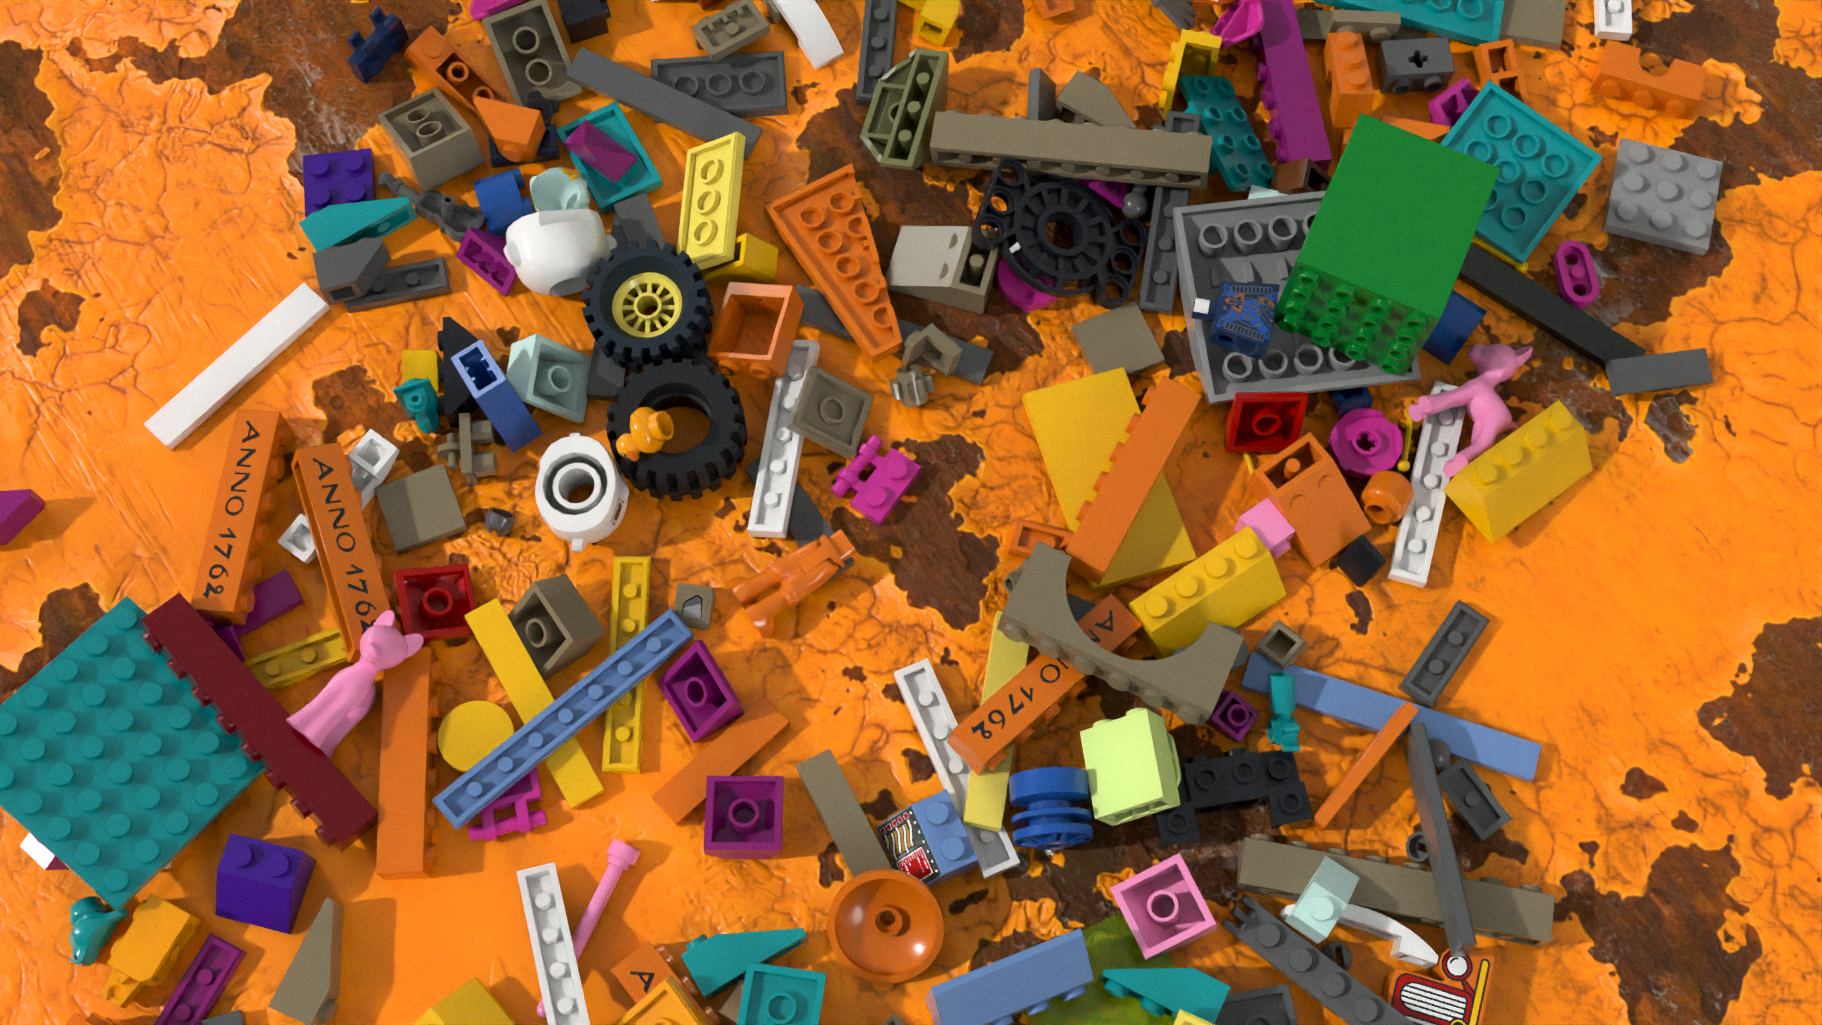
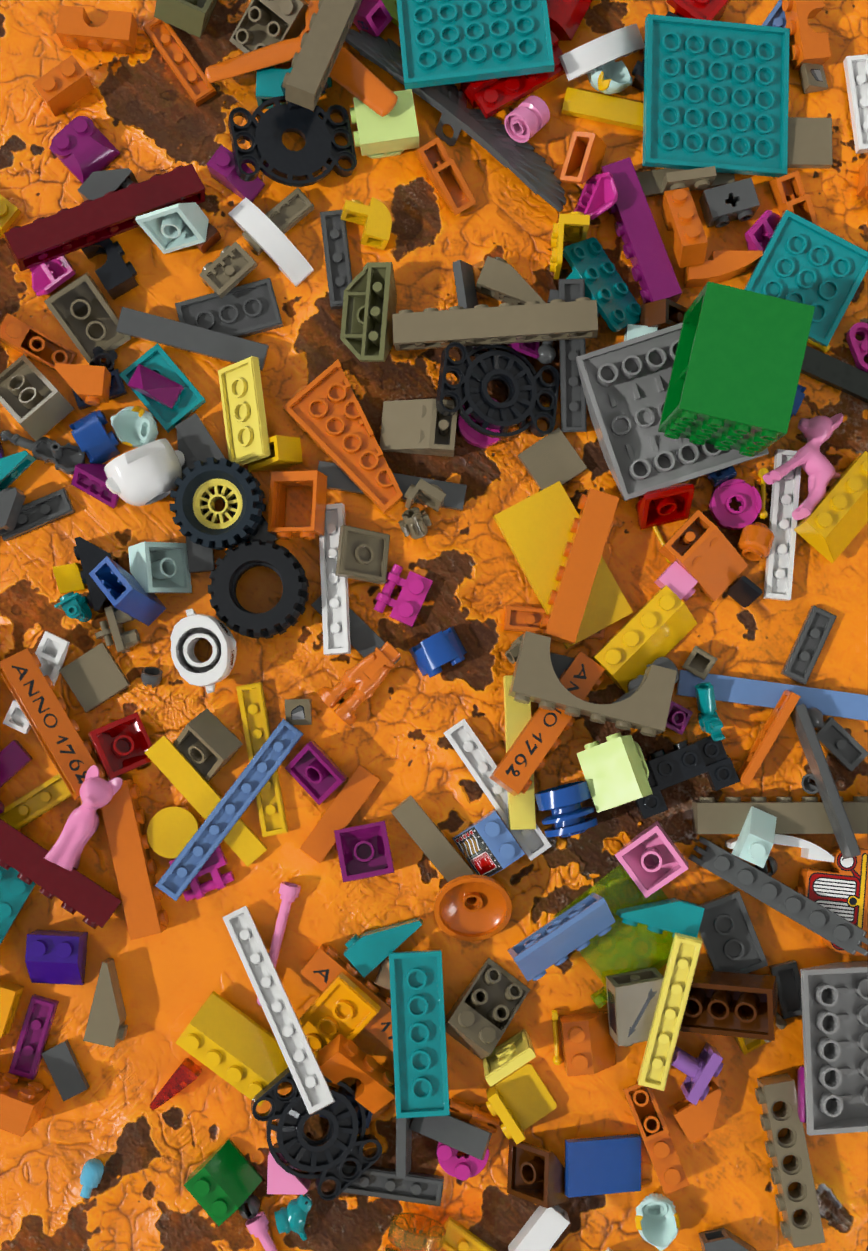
camera: 10 degrees left, 15 degrees up
light orange animal [616,407,674,462] -> none
torso [1191,282,1280,361] -> none
none -> blue cylinder [409,626,467,678]

